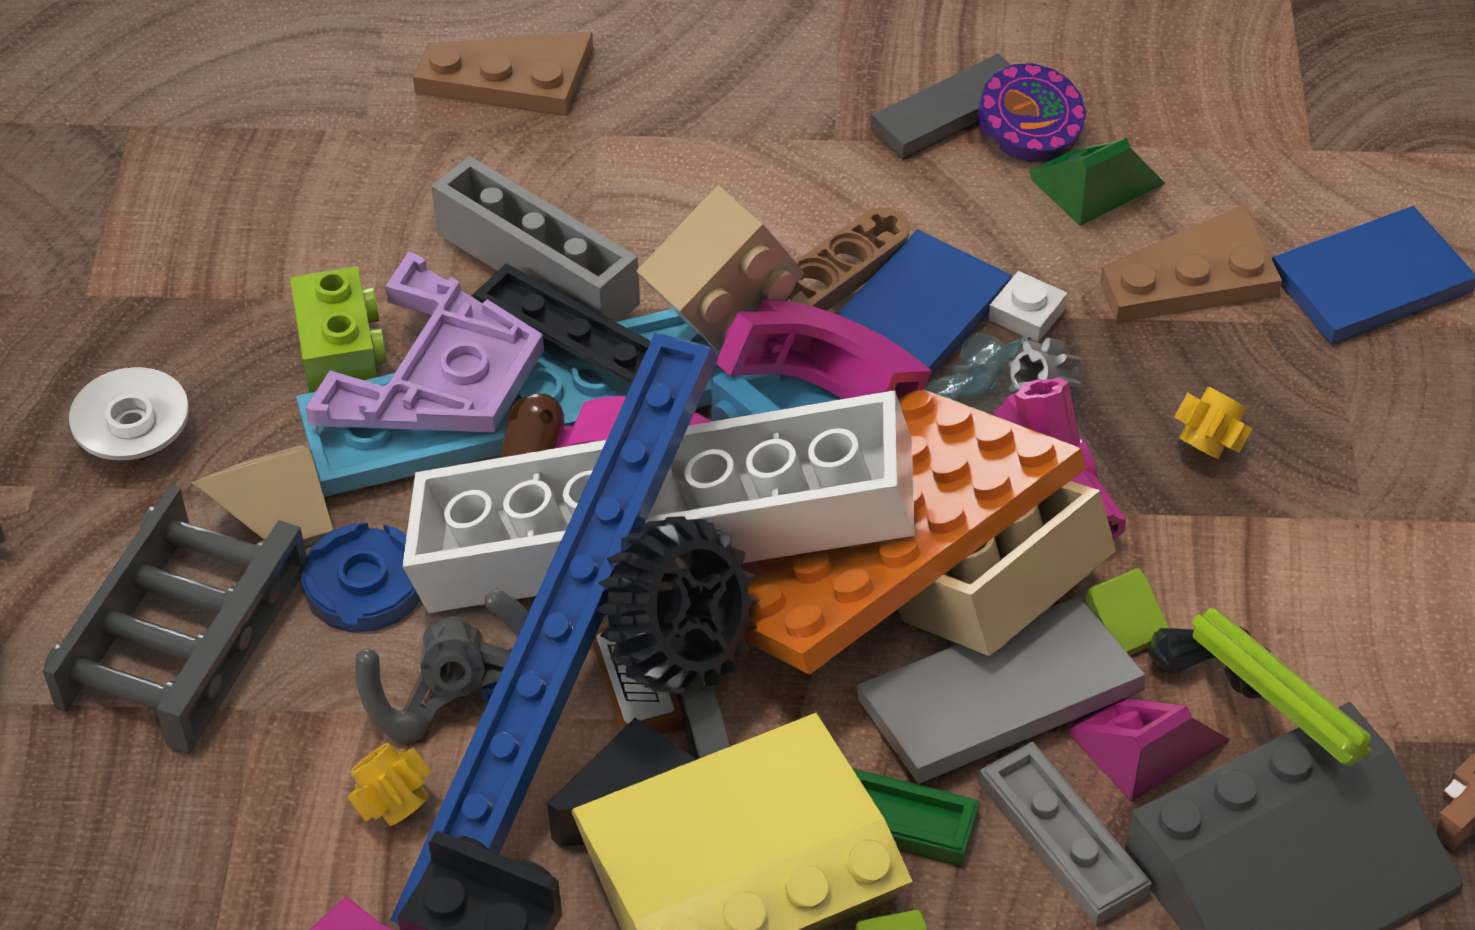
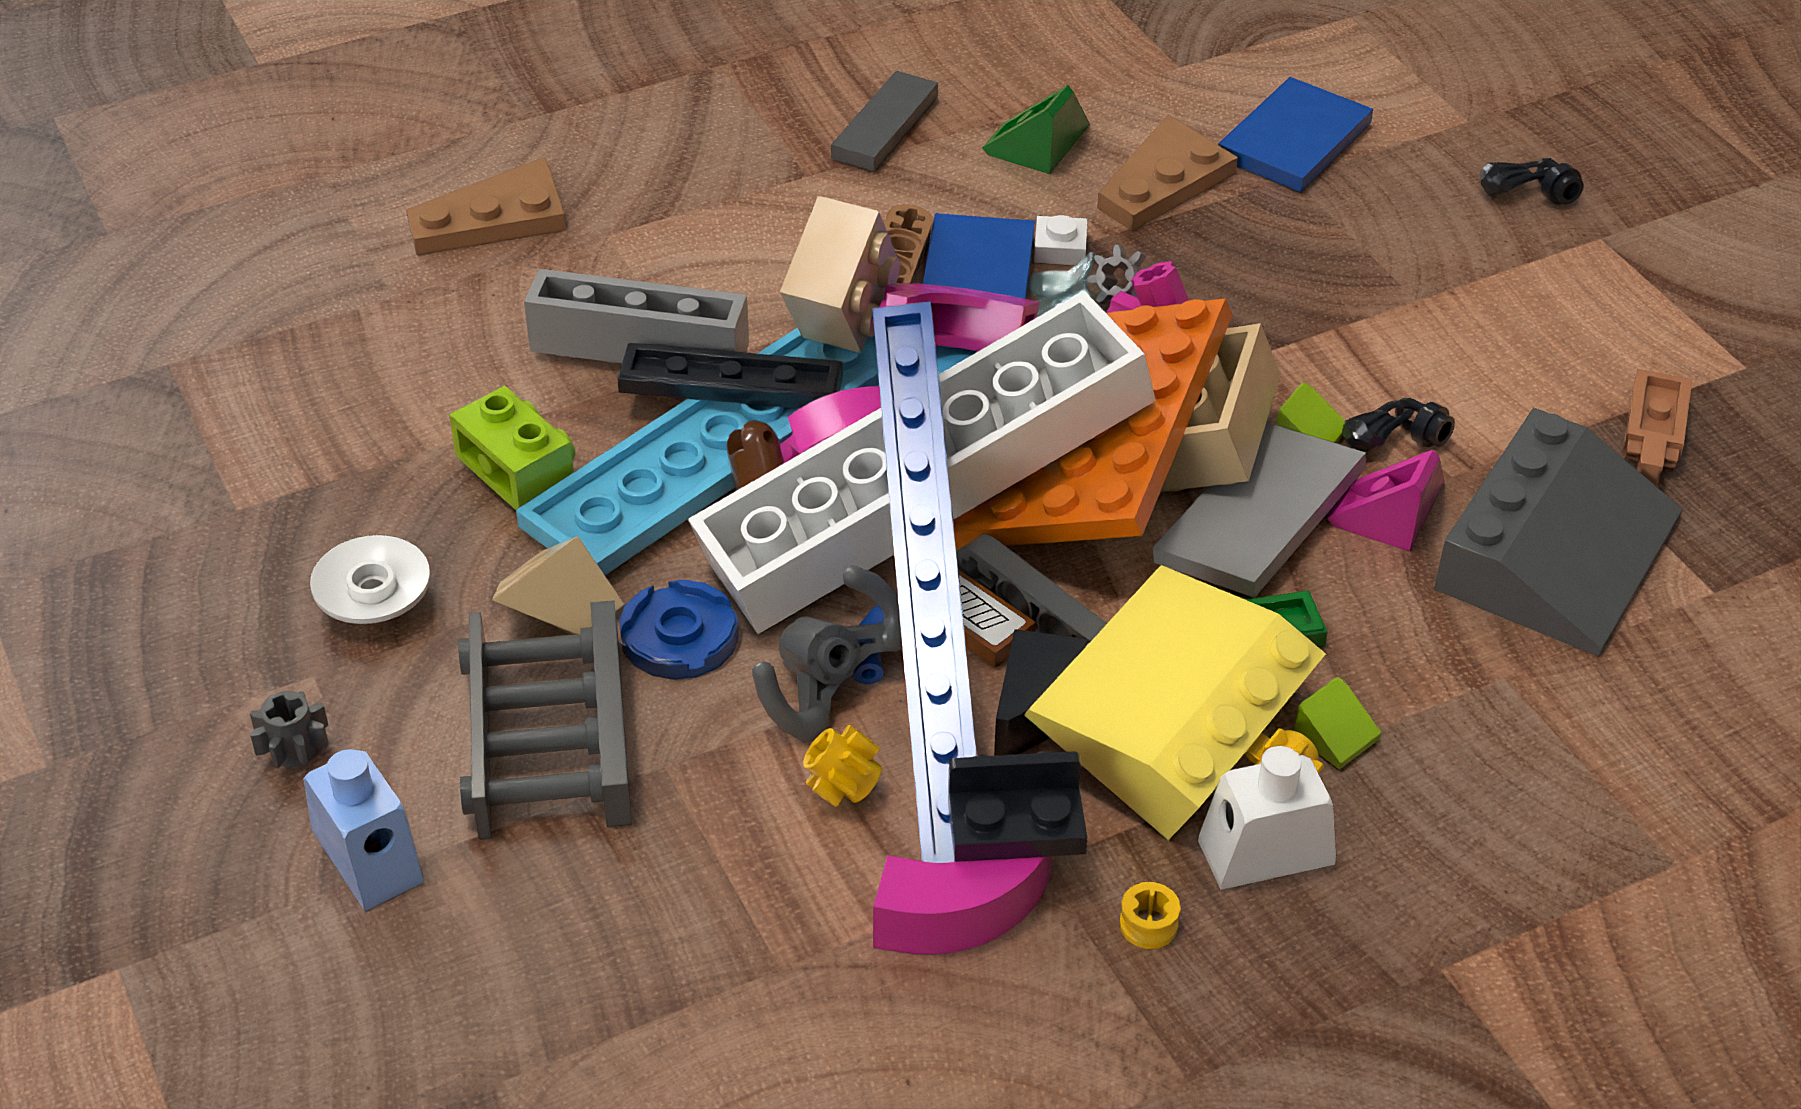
camera: 30 degrees left, 5 degrees down
lavender wing [305,252,544,432] -> none
black gear [595,516,759,694] -> none
dark purple tile [977,63,1086,162] -> none
light grey tile [978,741,1152,926] -> none
yellow gear [1174,386,1253,459] -> none
lime axle [1192,608,1372,766] -> none

